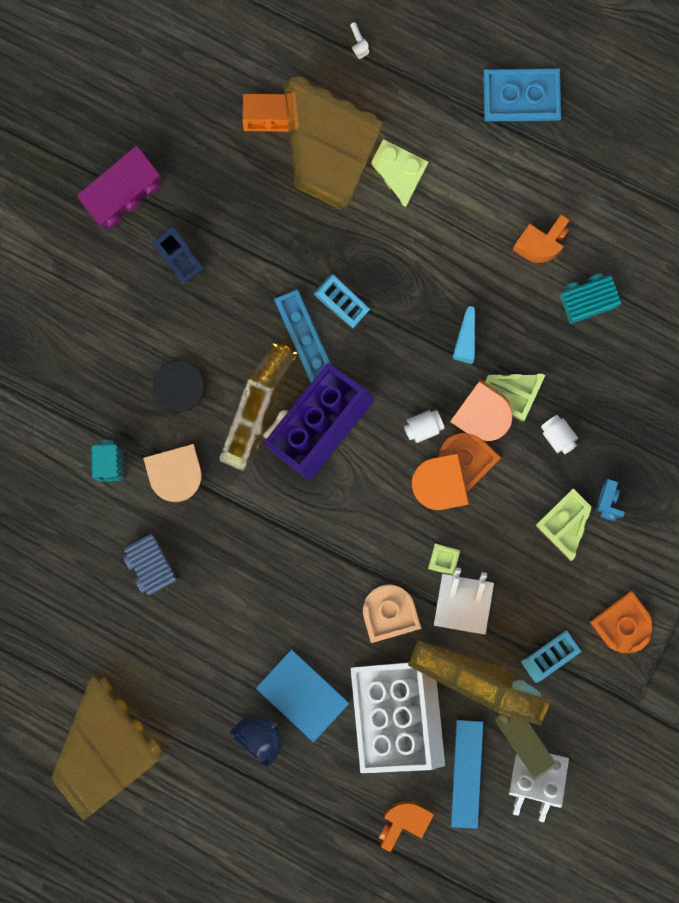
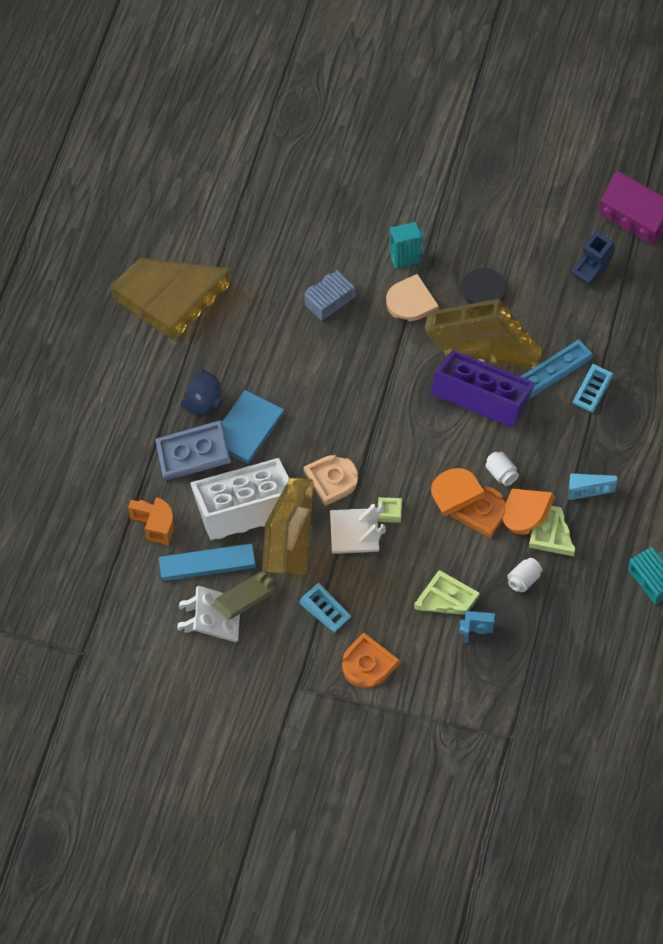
camera: 80 degrees right, 25 degrees down
none -> sand blue tile [156,420,231,481]

